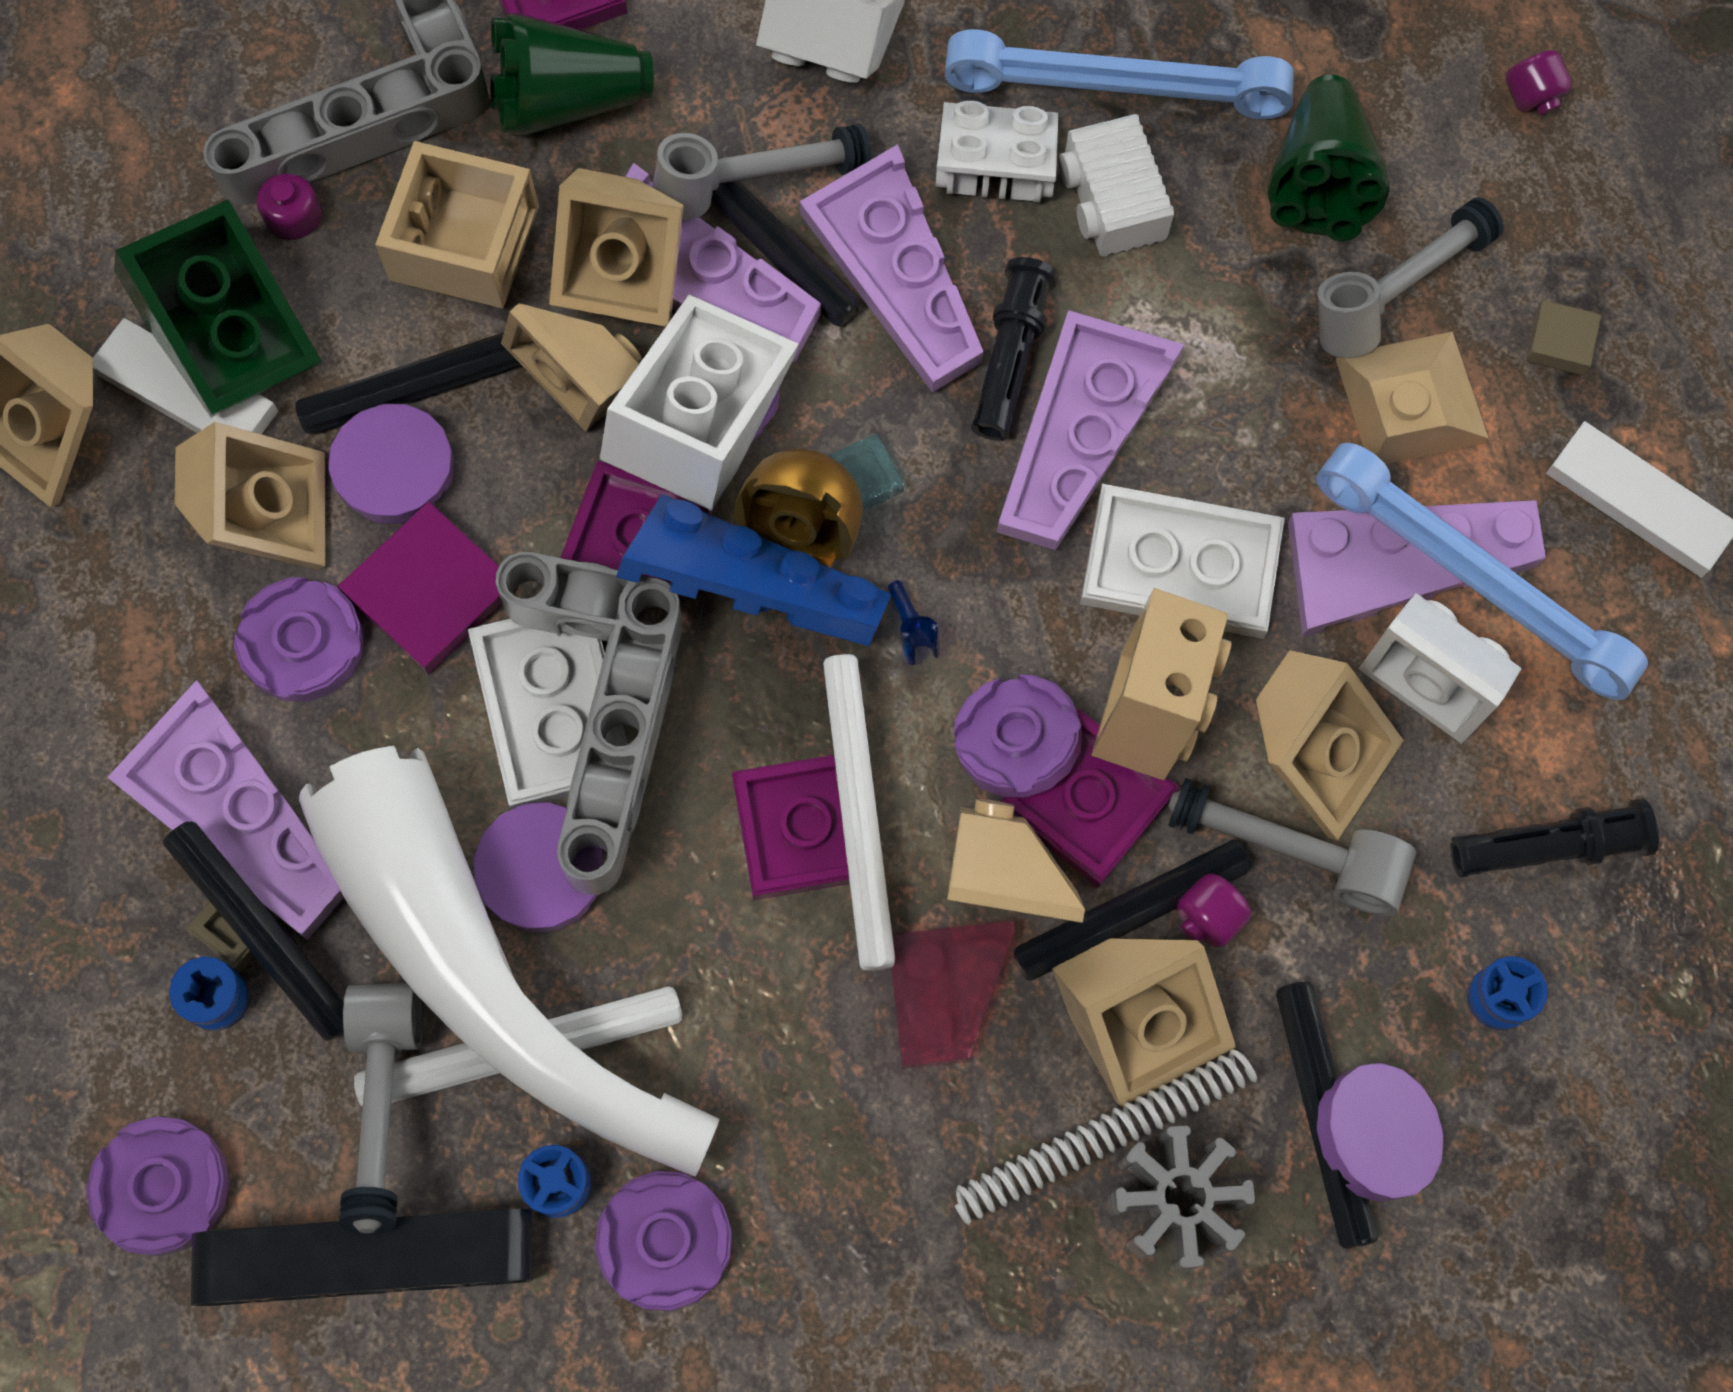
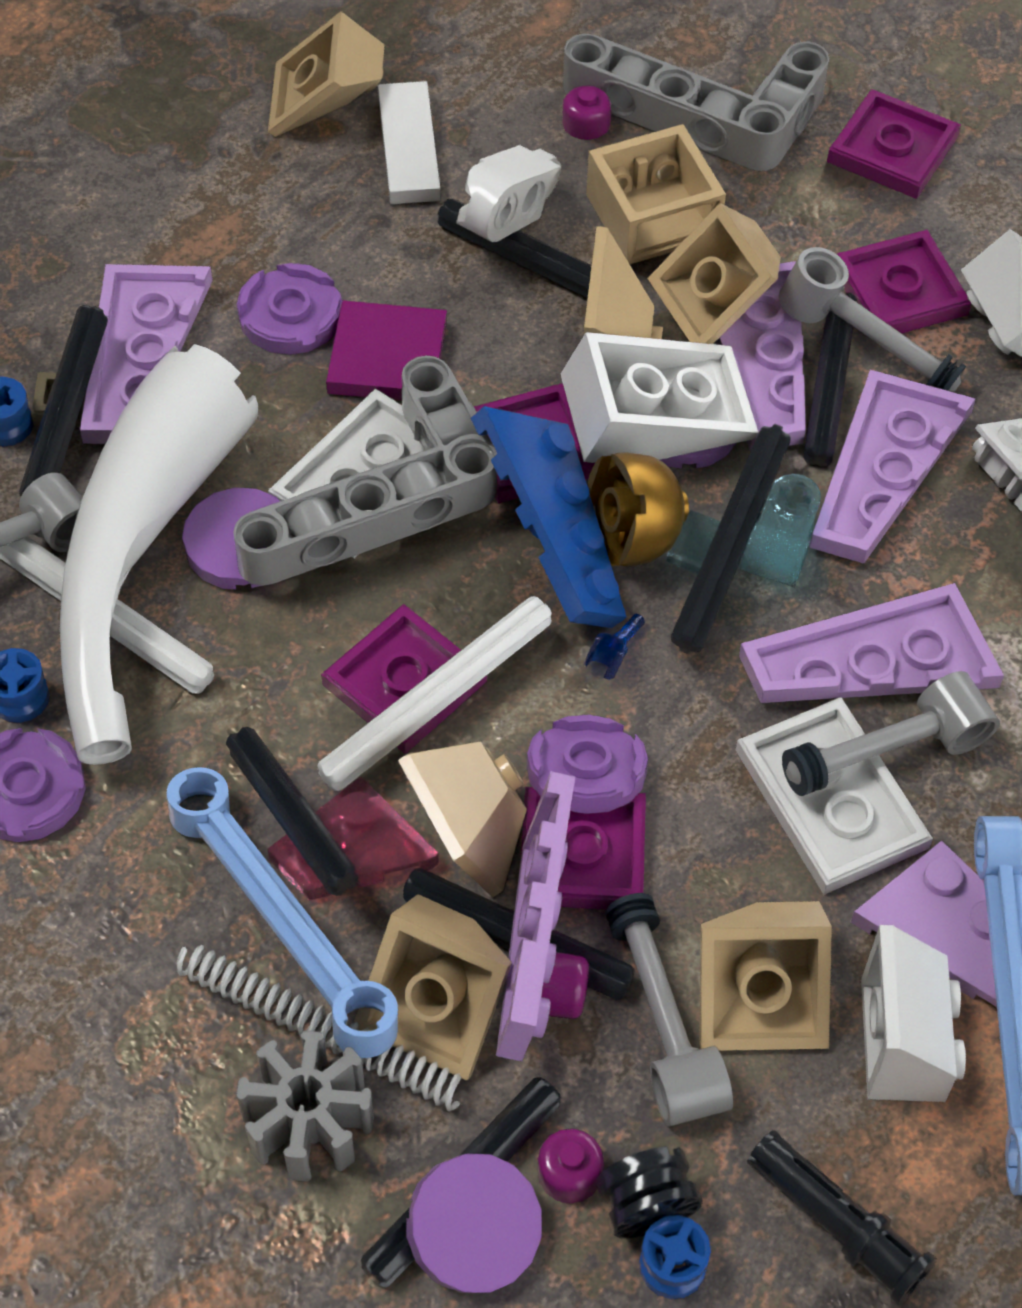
camera: 55 degrees right, 15 degrees down
dark green slope [114,199,322,418] -> none
tan slope [175,422,325,570] -> none
medium lavender tile [328,404,455,524] -> none
dark green cone [490,13,654,136] -> none
black pin [971,257,1059,441] -> none
tan piece [1091,588,1231,781] -> none
none -> light blue piece [167,767,398,1058]
none -> black axle [226,727,359,896]
none -> white piece [456,145,561,242]
none -> lavender wing [496,771,575,1061]
none -> magenta piece [537,1128,604,1204]
none -> black wheel [596,1146,703,1239]
none -> black axle [671,424,791,654]
none -> clear light blue piece [740,474,821,588]
none -> light grey piece [782,671,1000,796]
none -> magenta tile [836,230,972,334]

